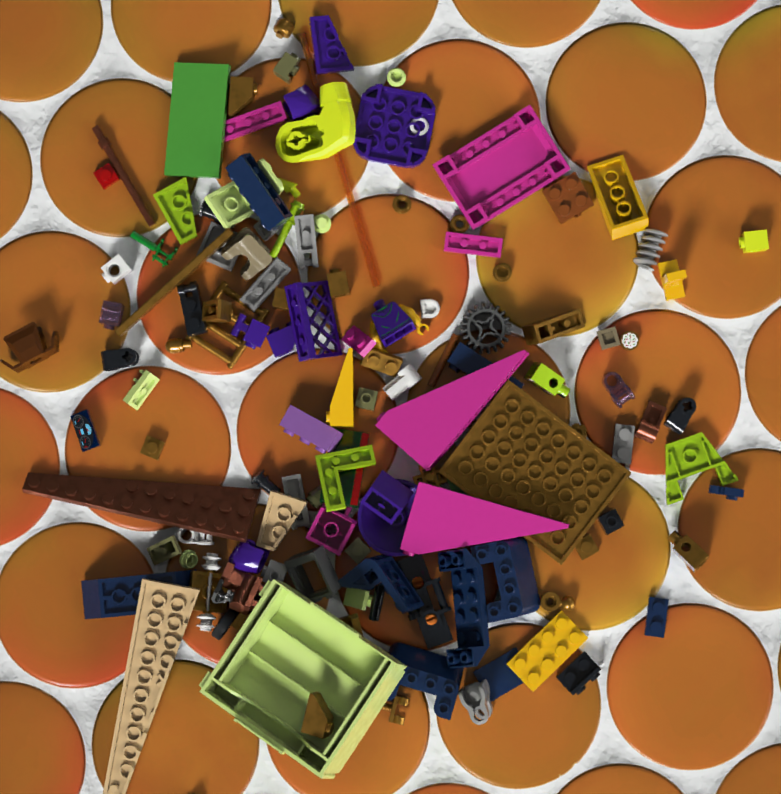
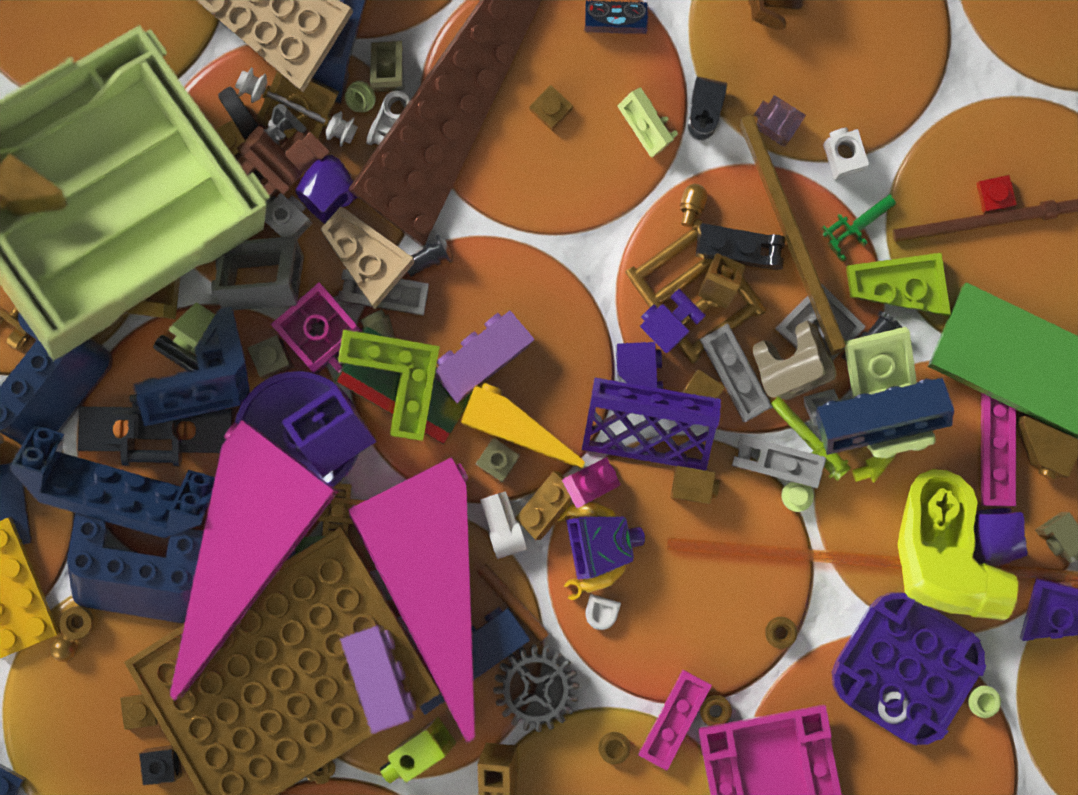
camera: 105 degrees right, 0 degrees up
none -> medium lavender brick [340,625,416,733]

